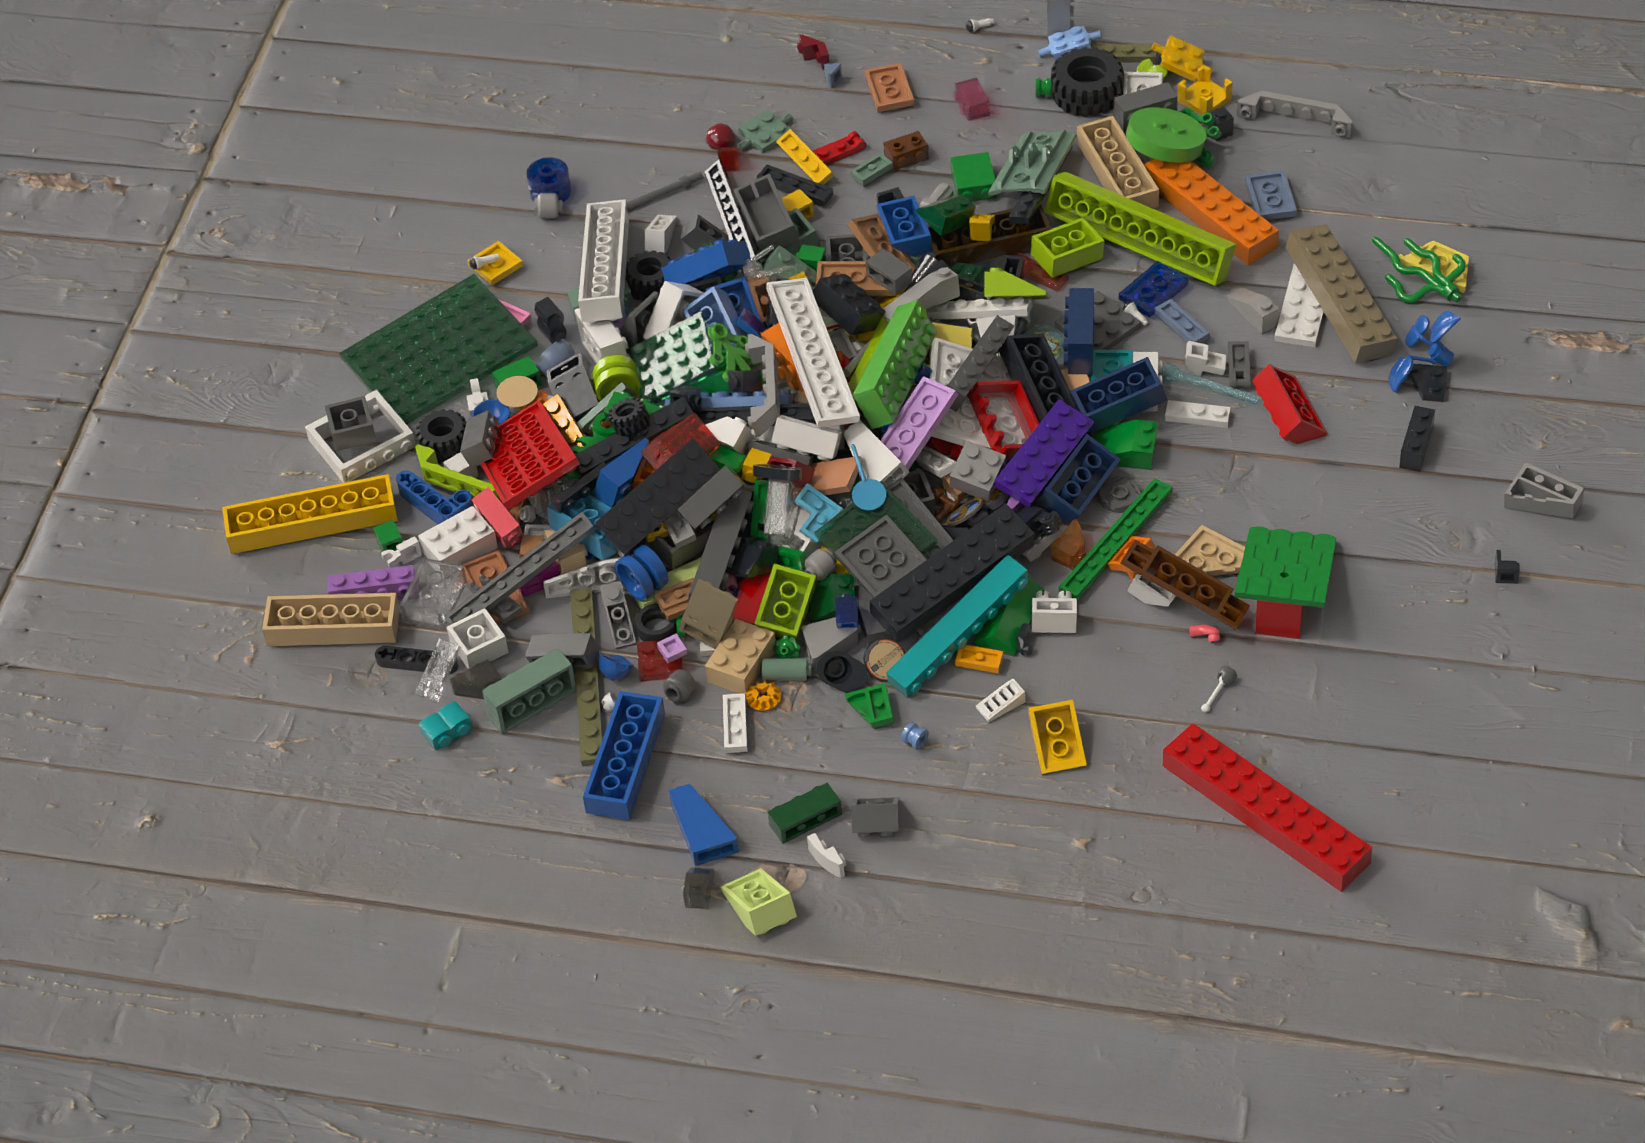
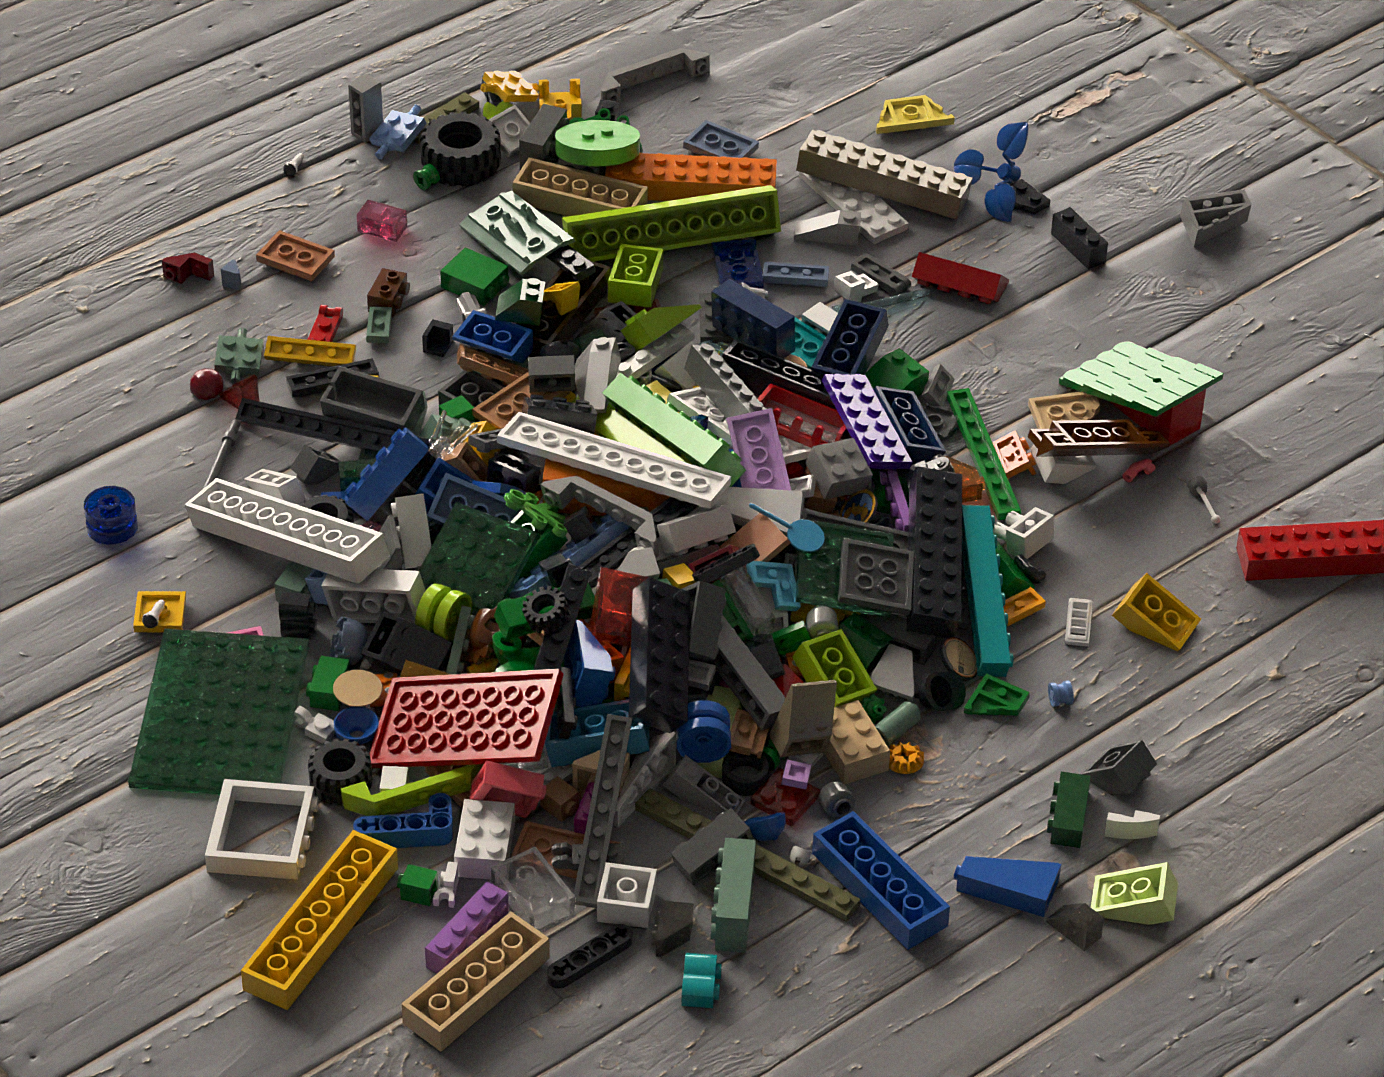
camera: 55 degrees left, 5 degrees down
dark grey brick [324,396,377,452] -> none
clear plate [416,638,461,703] -> none
dark grey brick [460,410,499,467] -> none
light grey head [535,193,562,219] -> none
white plate [723,693,748,753] -> none
clear blue brick [835,594,859,628] -> none
white plate [1165,400,1231,428] -> none
green plant [1372,237,1466,303] -> none
black panel [1494,550,1520,584] -> none
none -> light grey plate [922,364,955,407]

